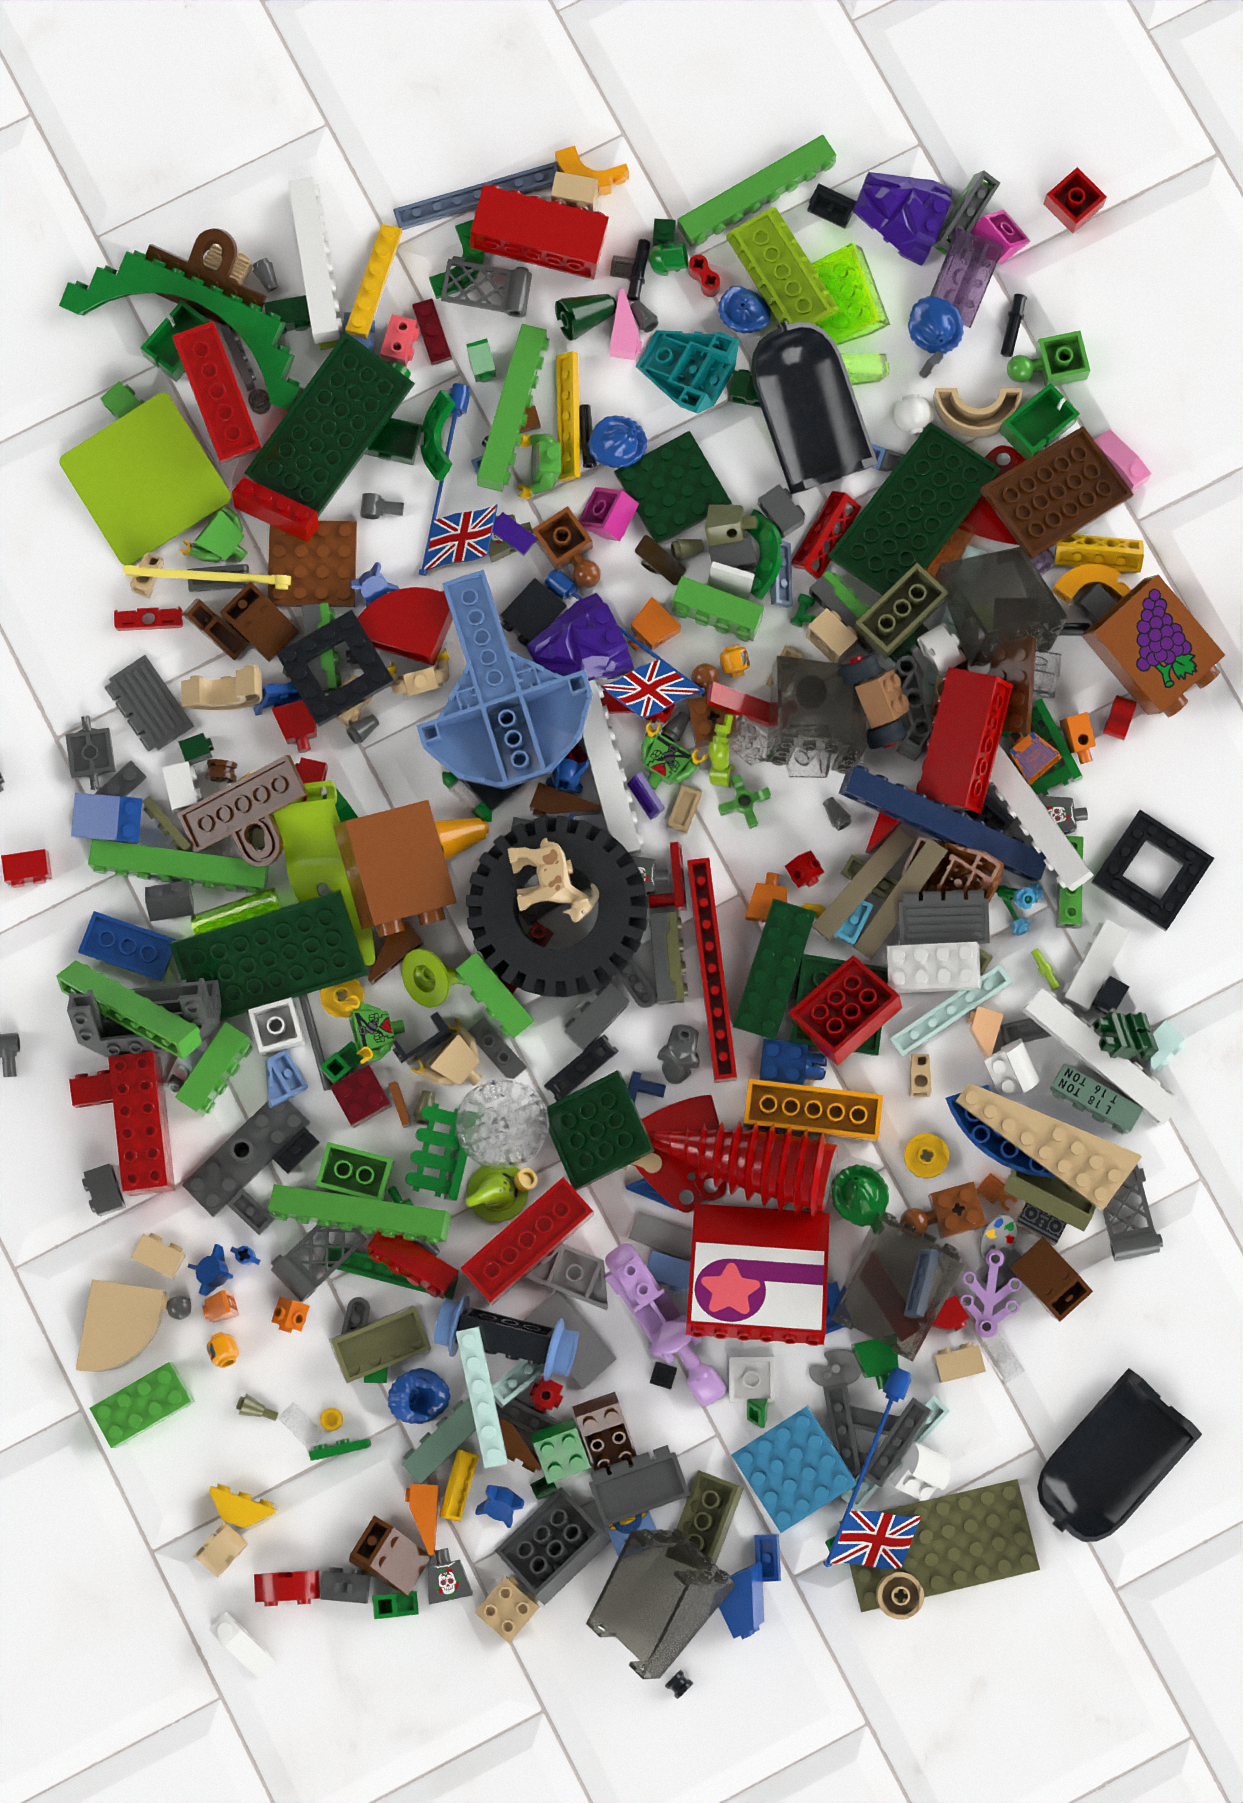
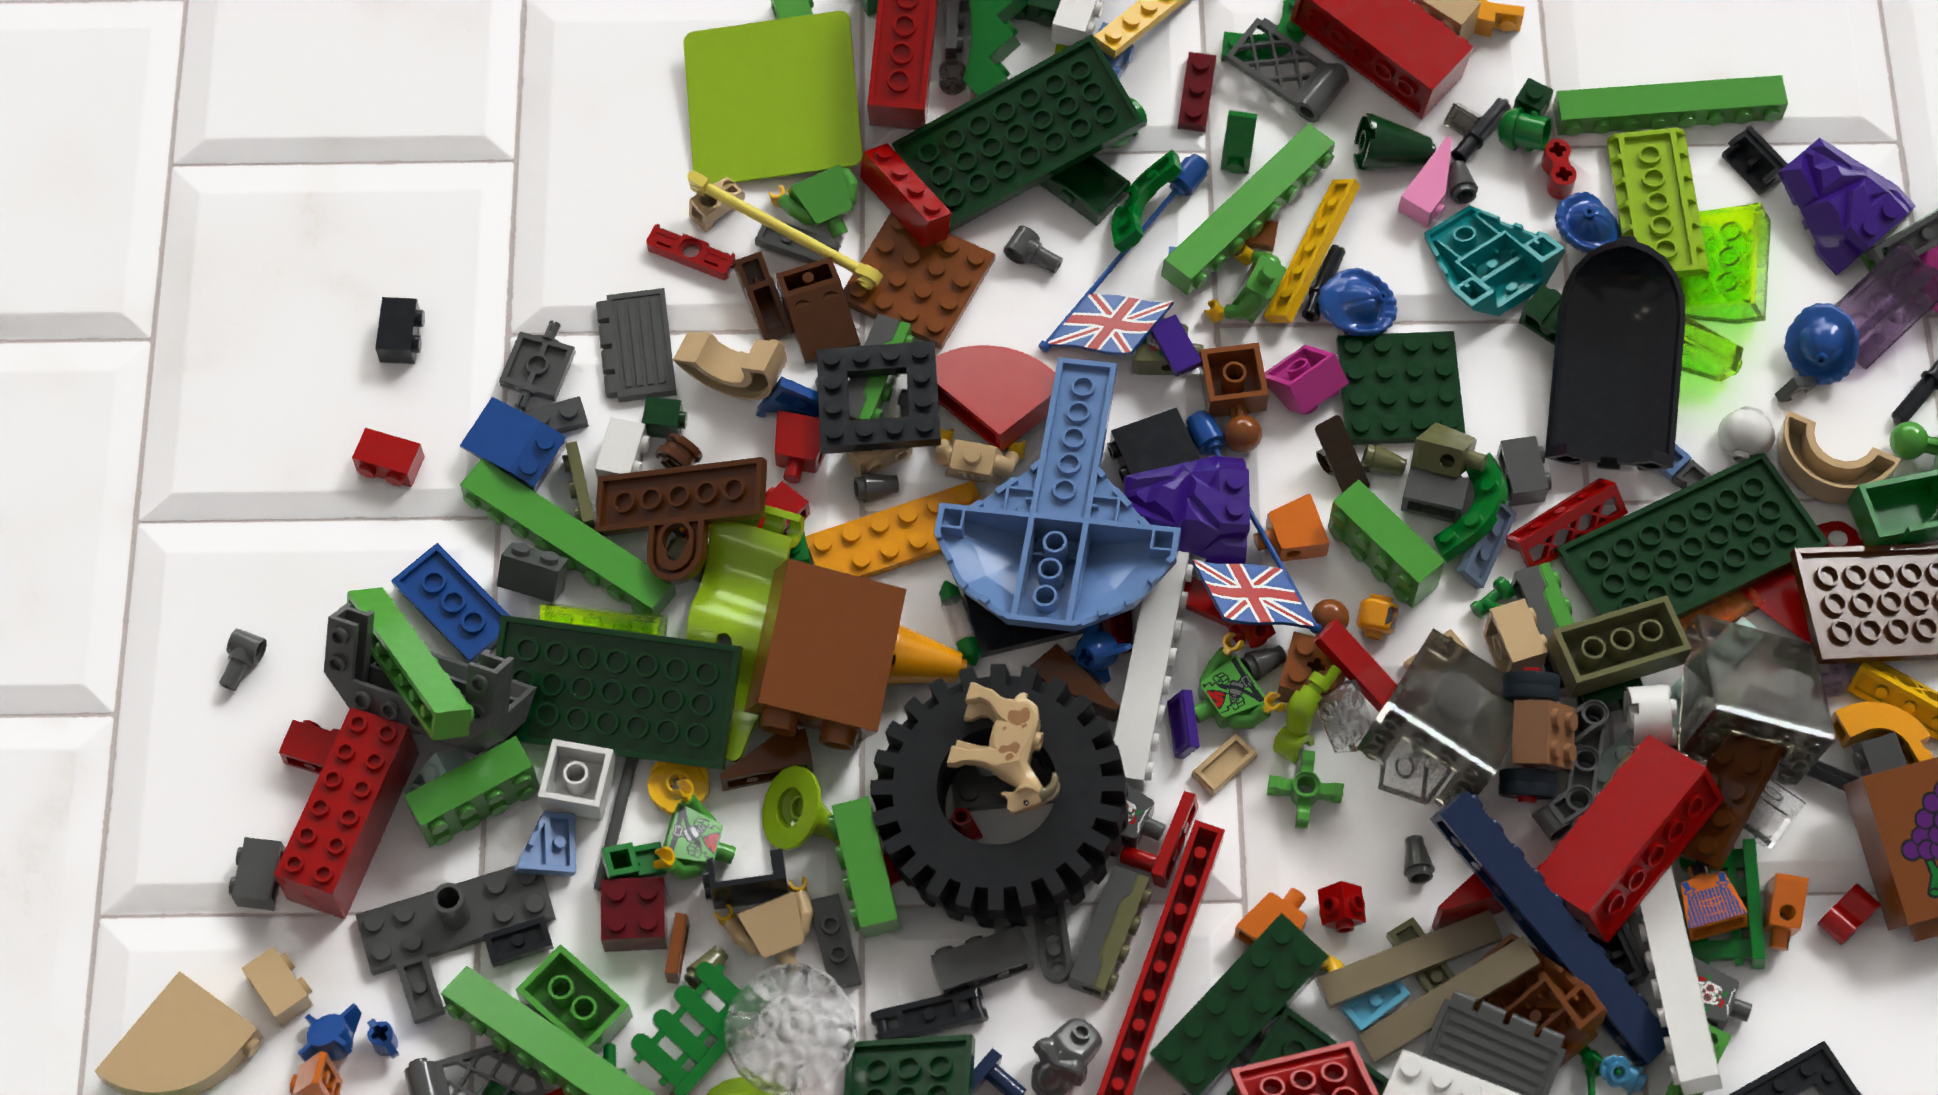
camera: 25 degrees right, 15 degrees down
dark grey piece [167,1296,192,1320] -> none
piece [349,562,400,607] -> none
coral brick [380,314,420,367] -> none
white tile [707,562,755,600] -> none
none -> light orange plate [805,480,982,579]

